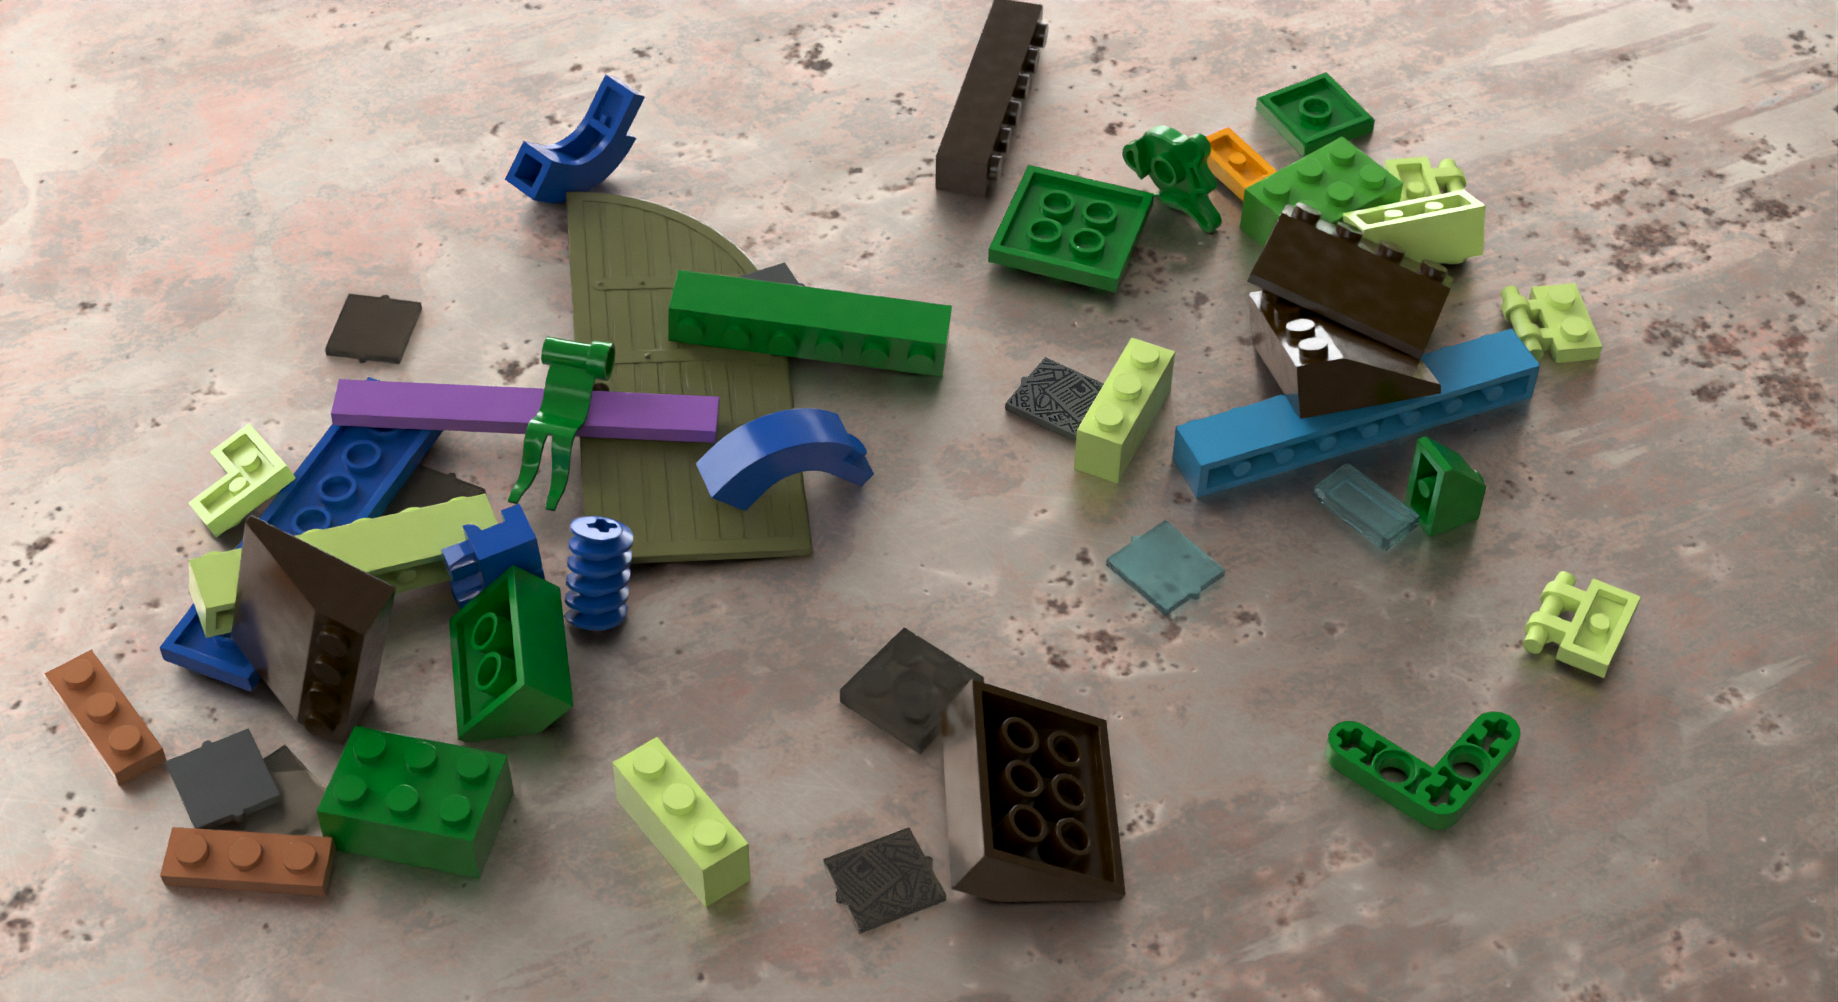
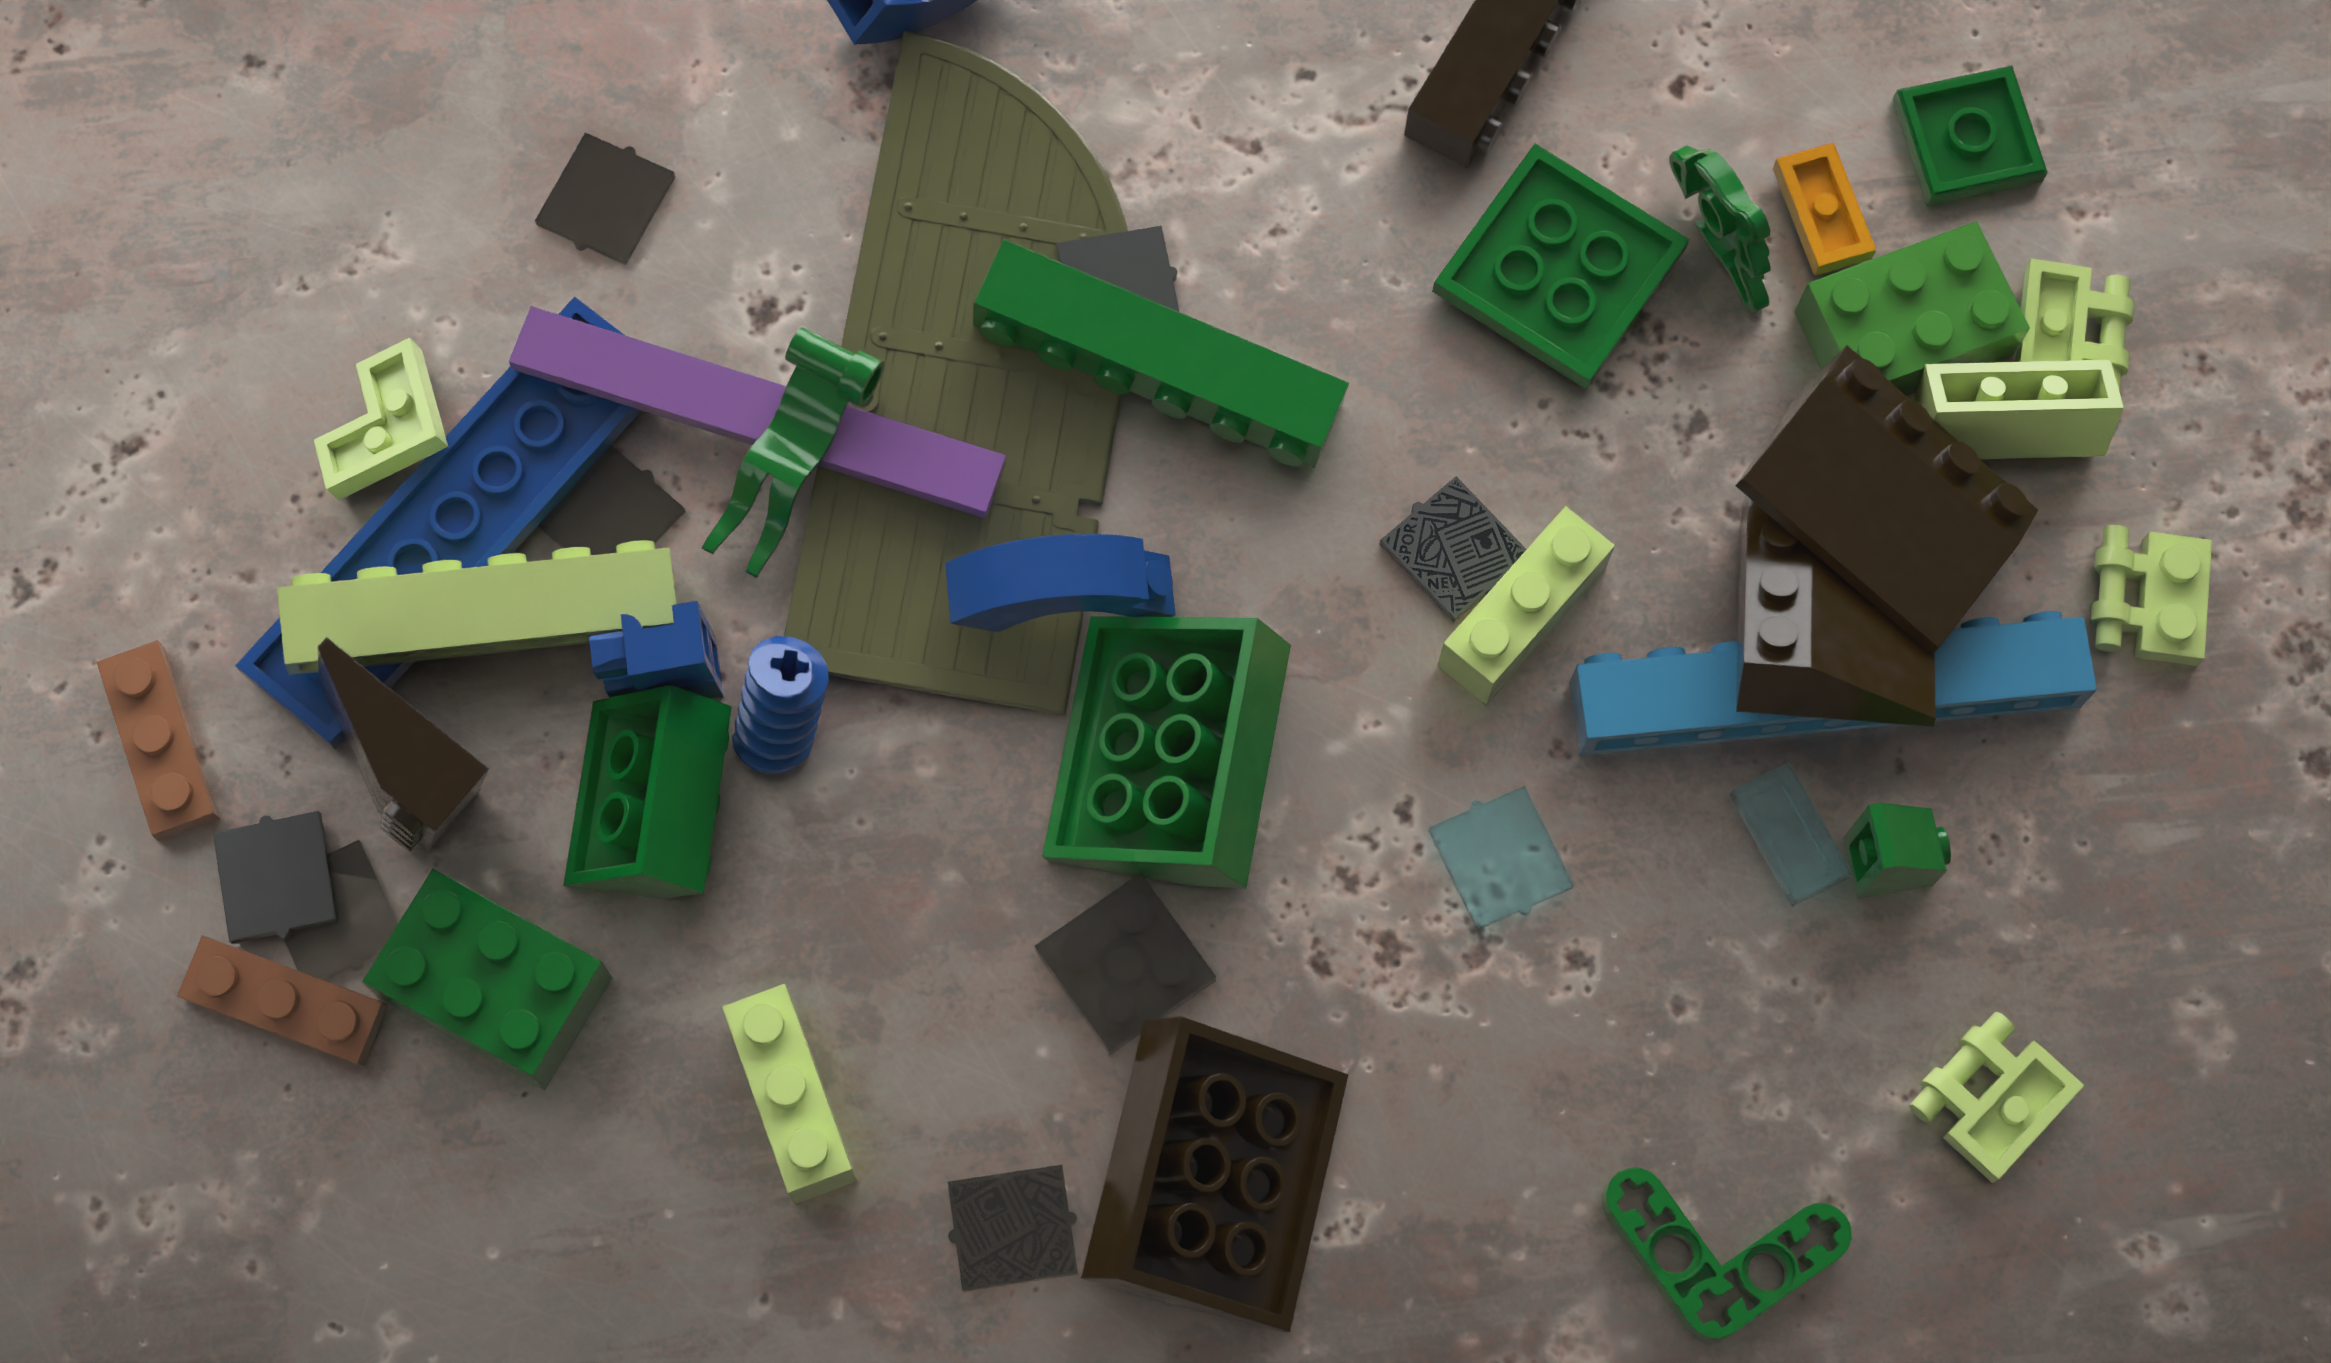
camera: 15 degrees right, 25 degrees up
none -> green slope [1042,616,1291,889]

